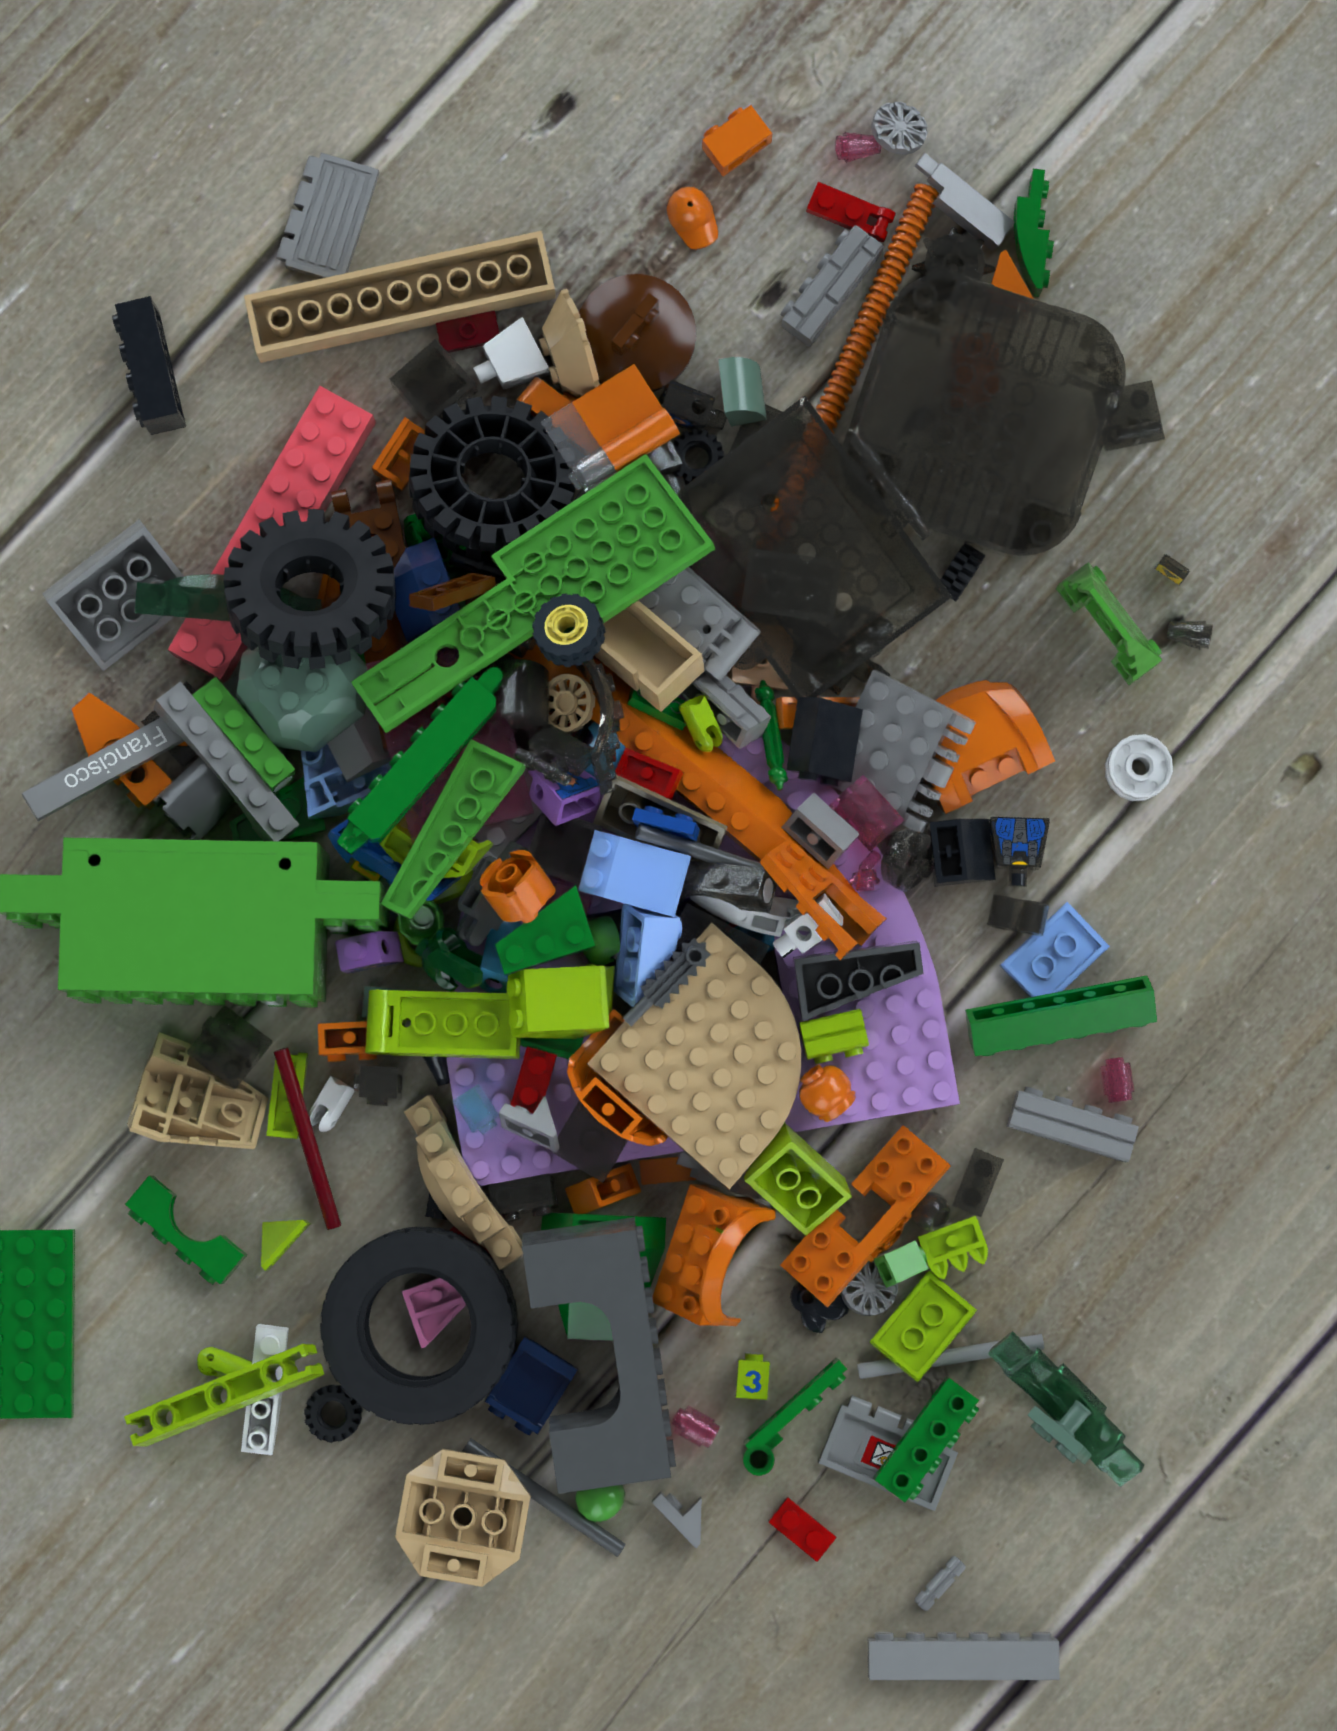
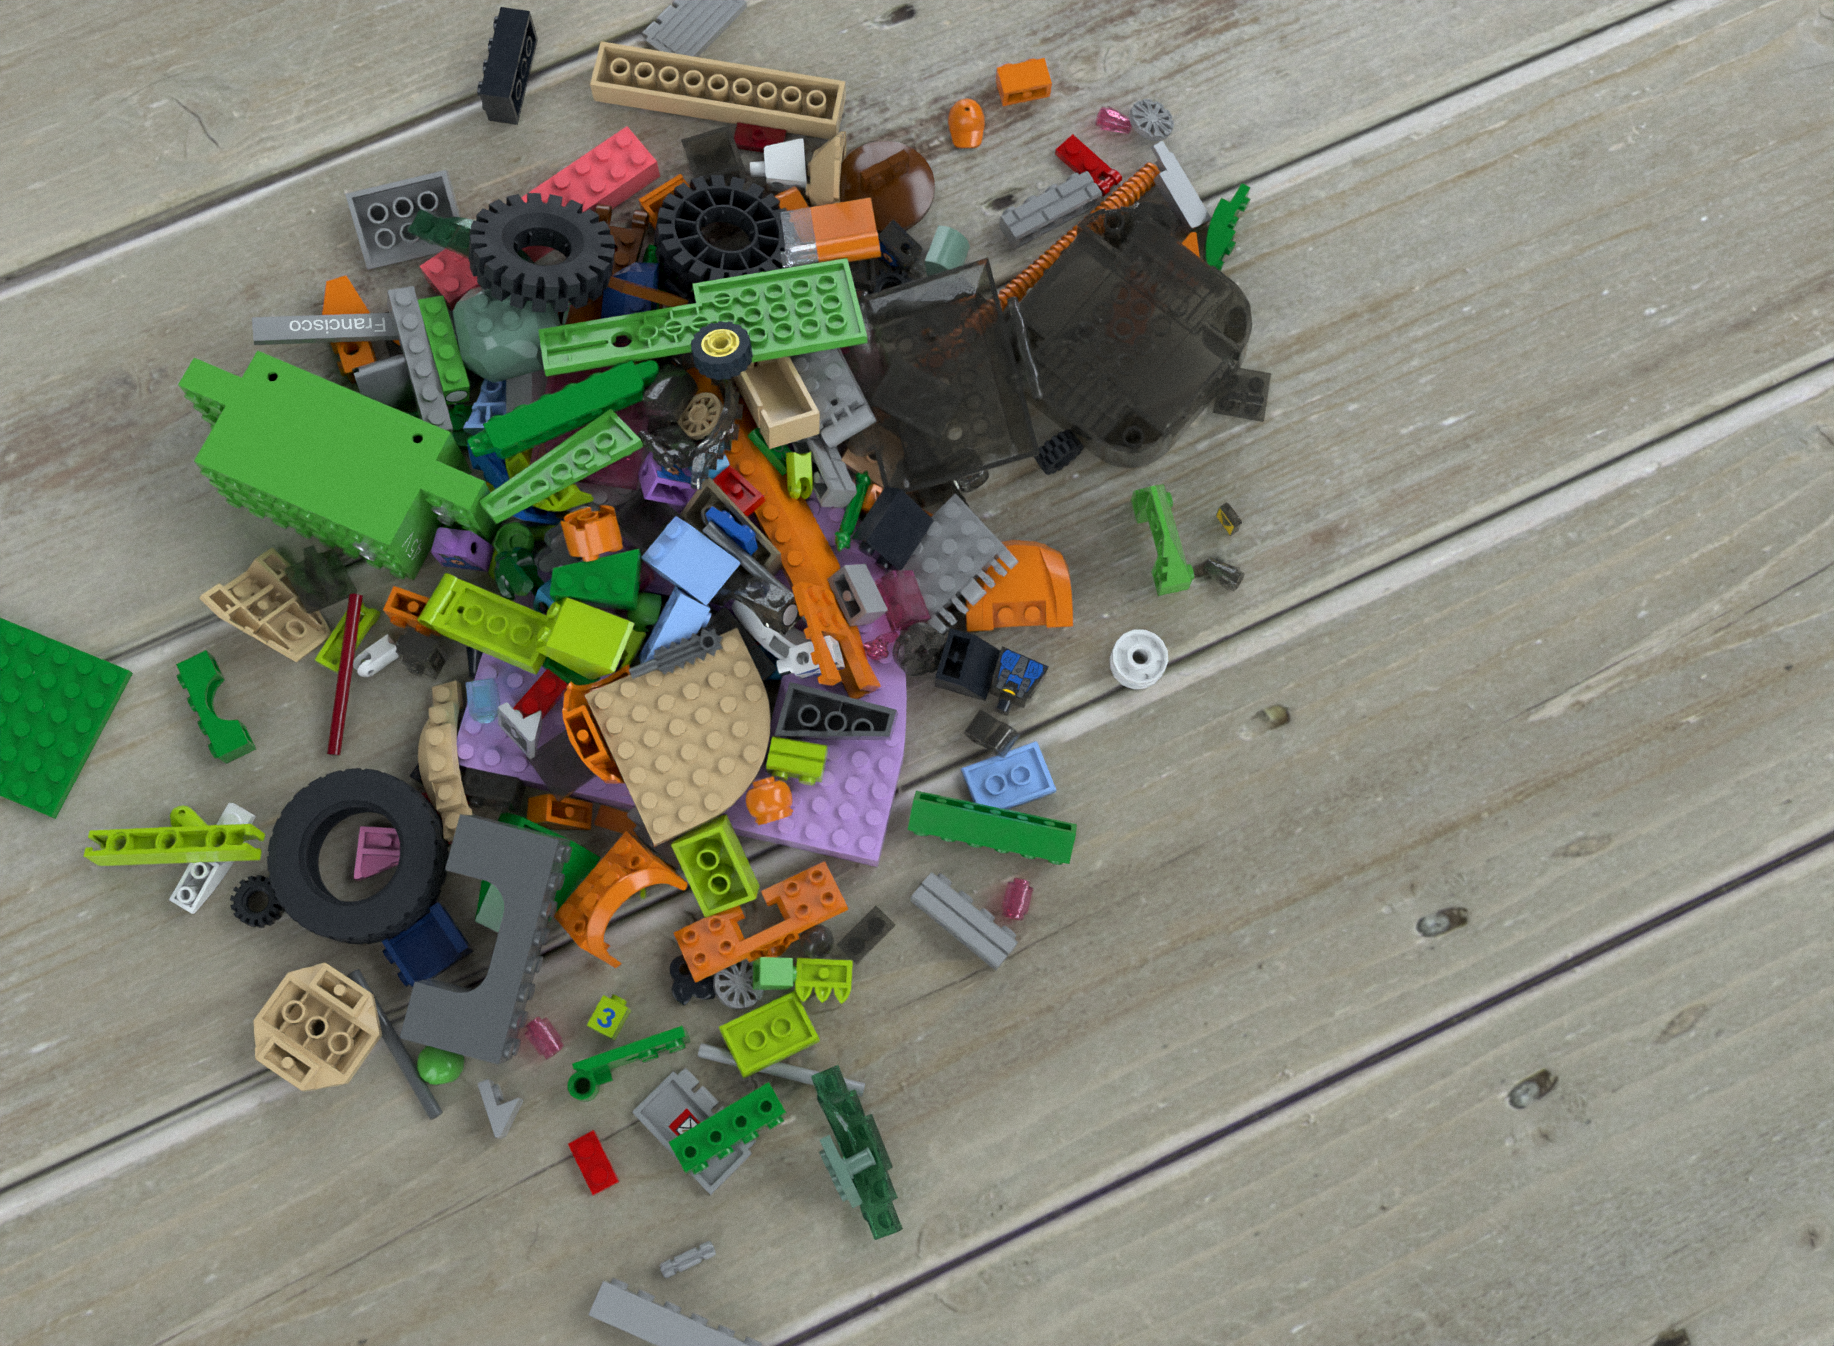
camera: 20 degrees right, 10 degrees down
lime slope [261,1220,311,1271] -> none

